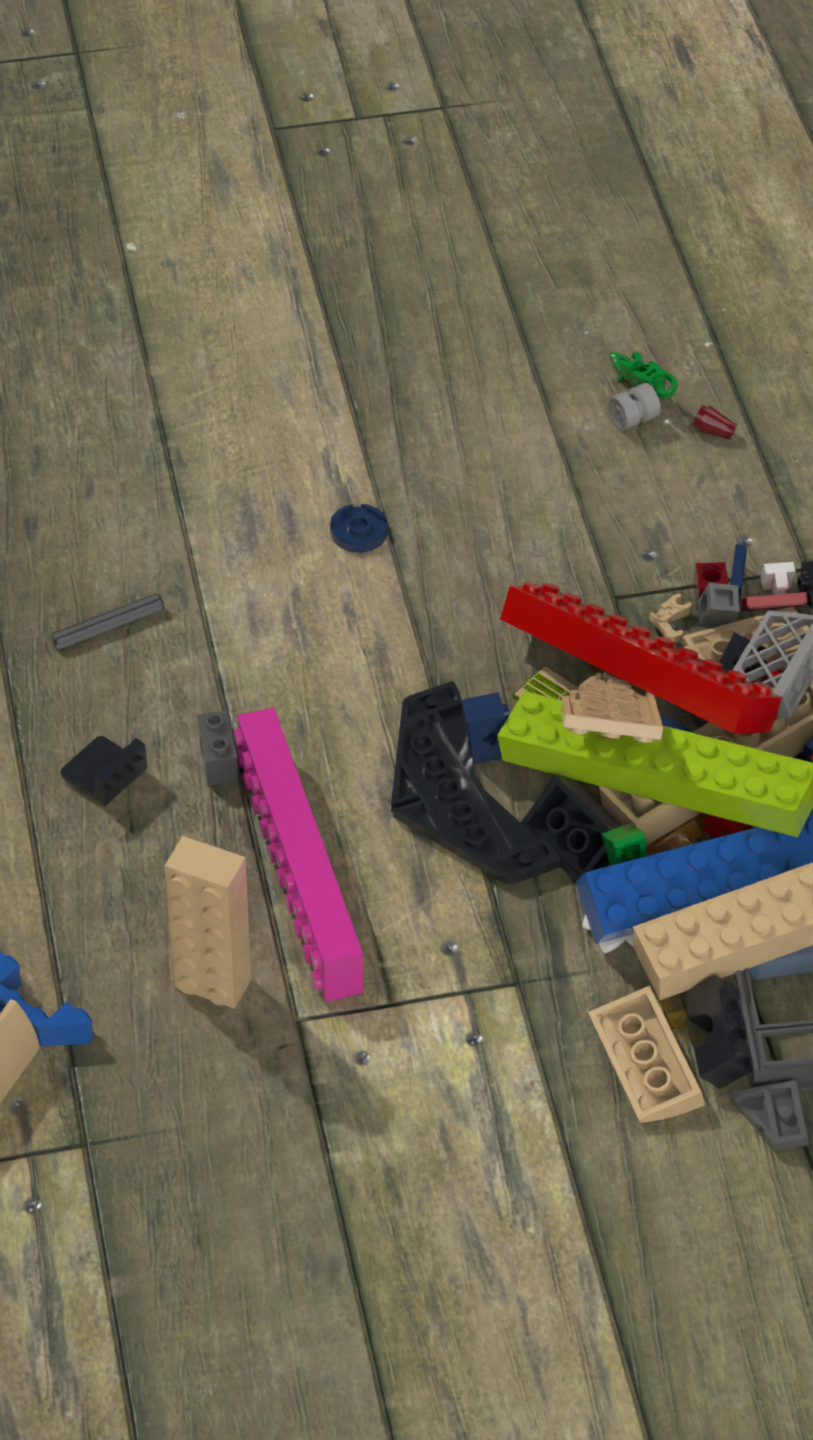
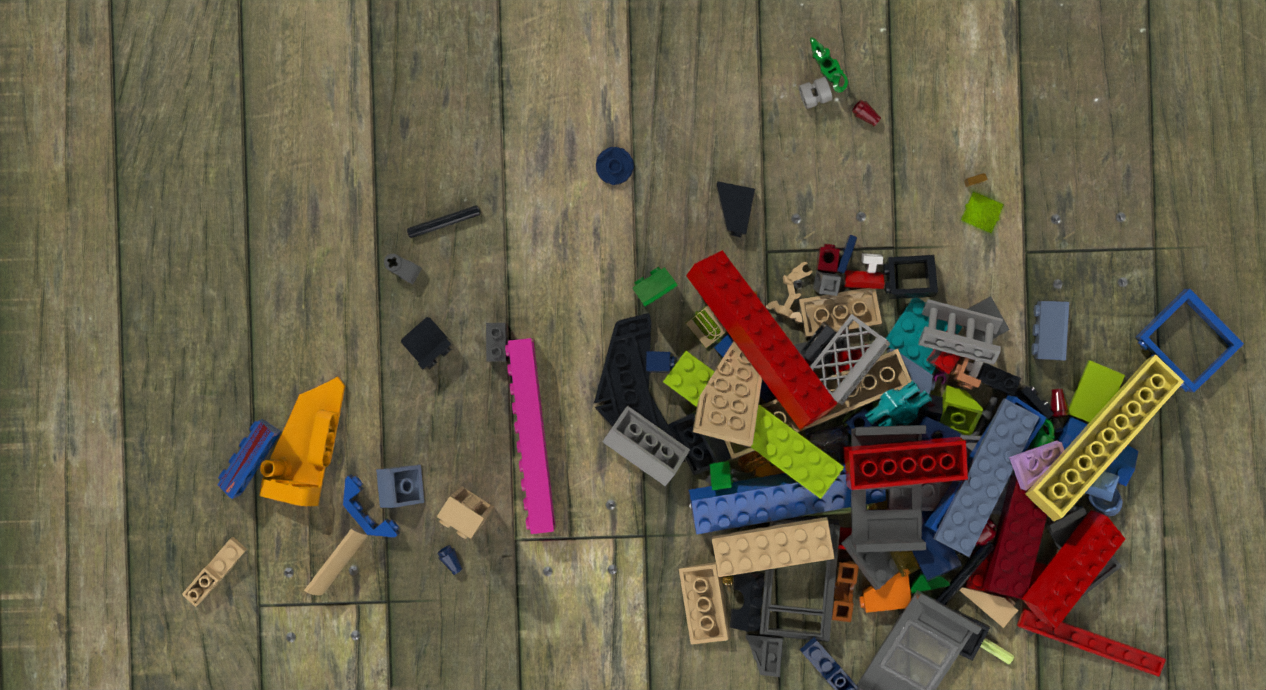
camera: 15 degrees right, 40 degrees up
none -> sand blue slope [376,465,424,508]
none -> dark grey piece [384,254,422,284]
none -> dark blue cone [437,545,463,575]
none -> light grey slope [602,406,690,486]
none -> green slope [632,267,678,308]
none -> black slope [716,181,755,238]

